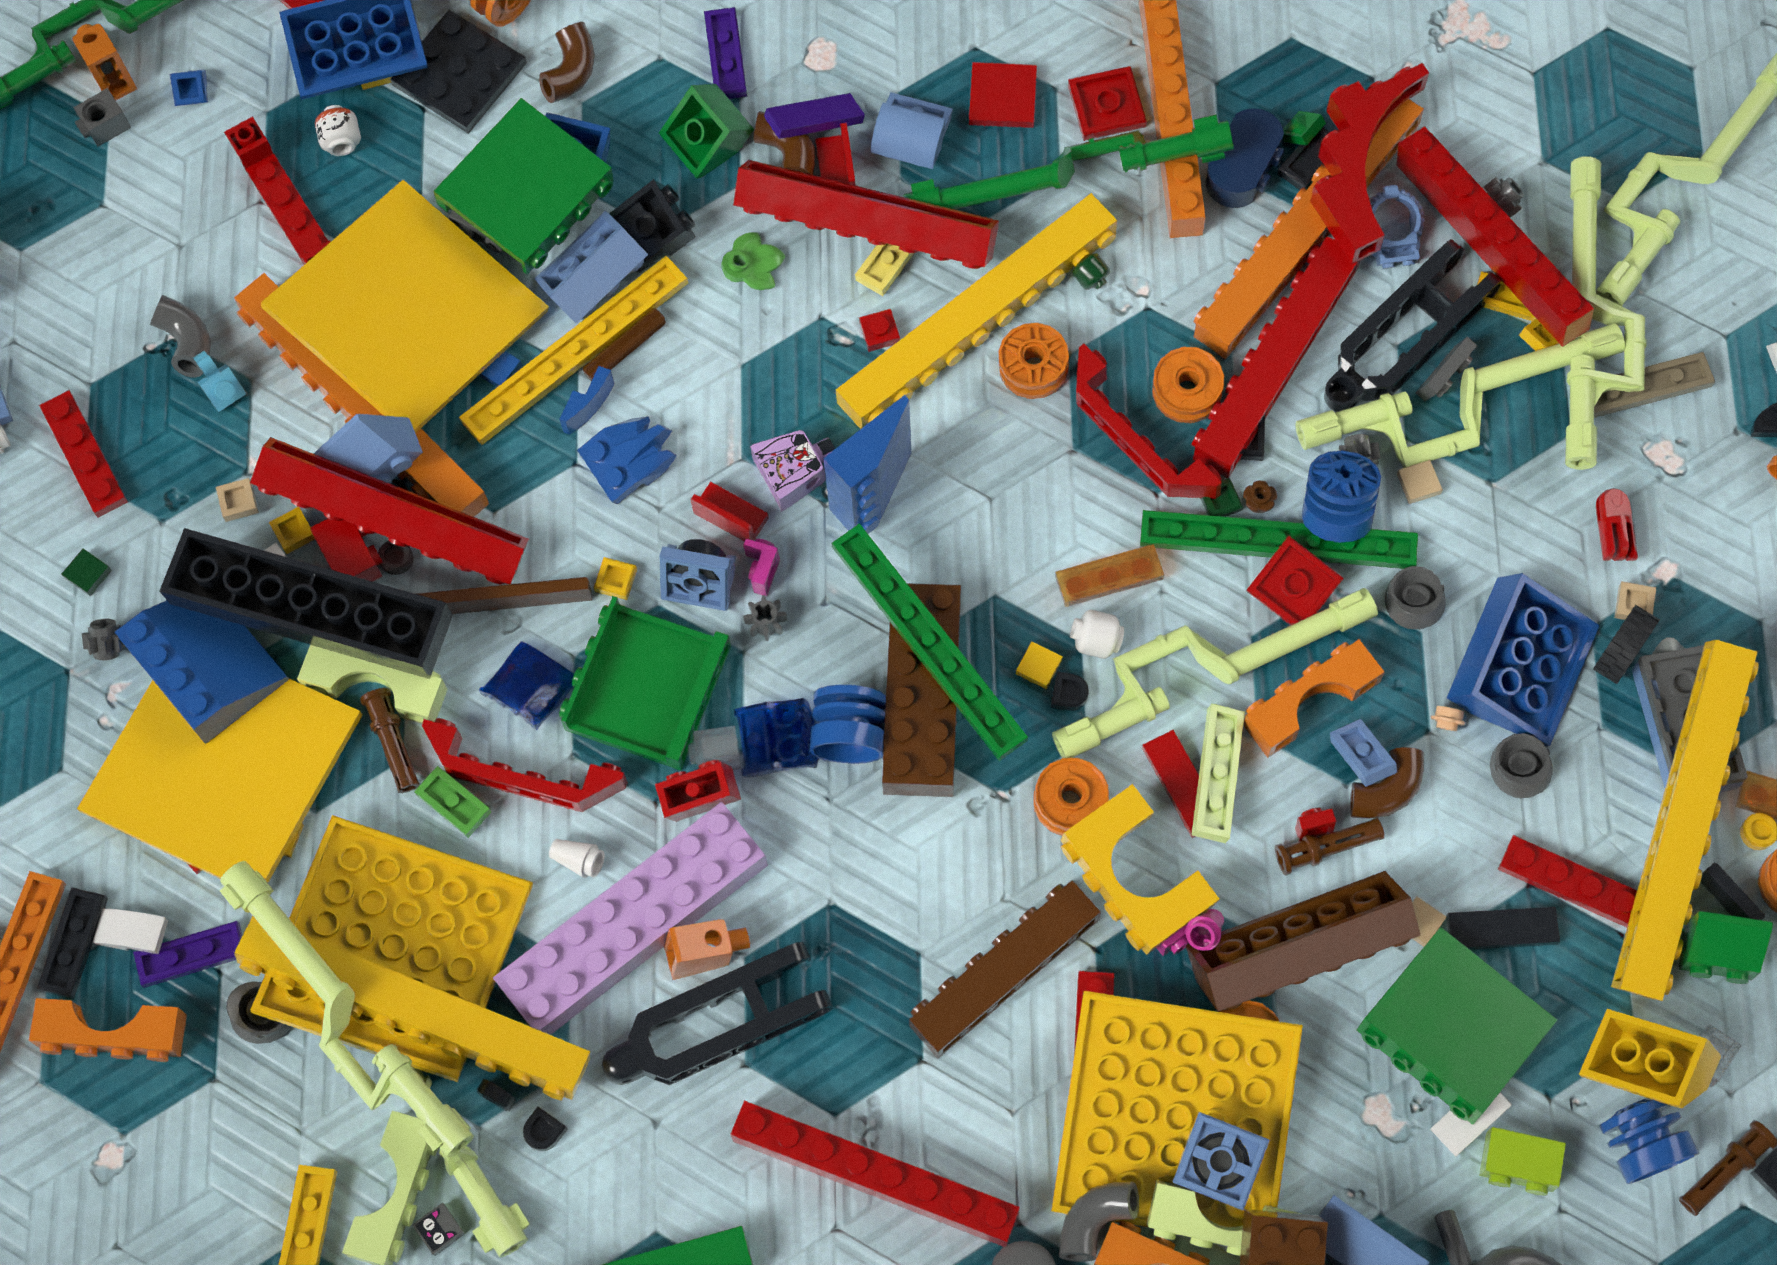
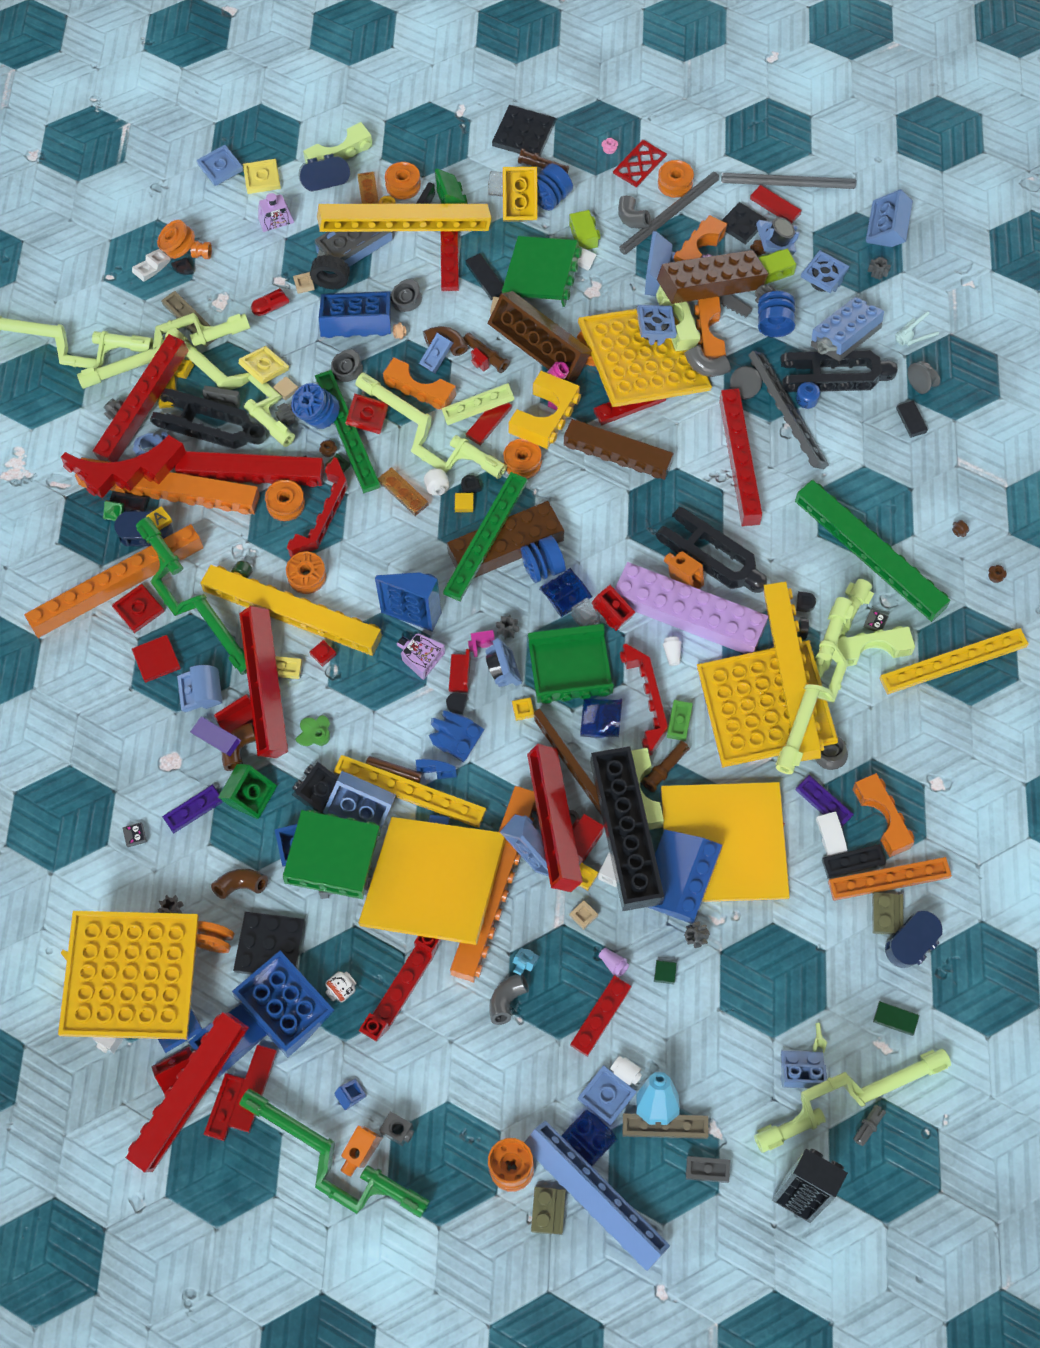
camera: 120 degrees left, 5 degrees down
none -> yellow tile [146,506,173,531]
none -> light yellow tile [238,346,289,384]
none -> black tile [446,693,467,715]
none -> lavender cone [599,948,629,977]

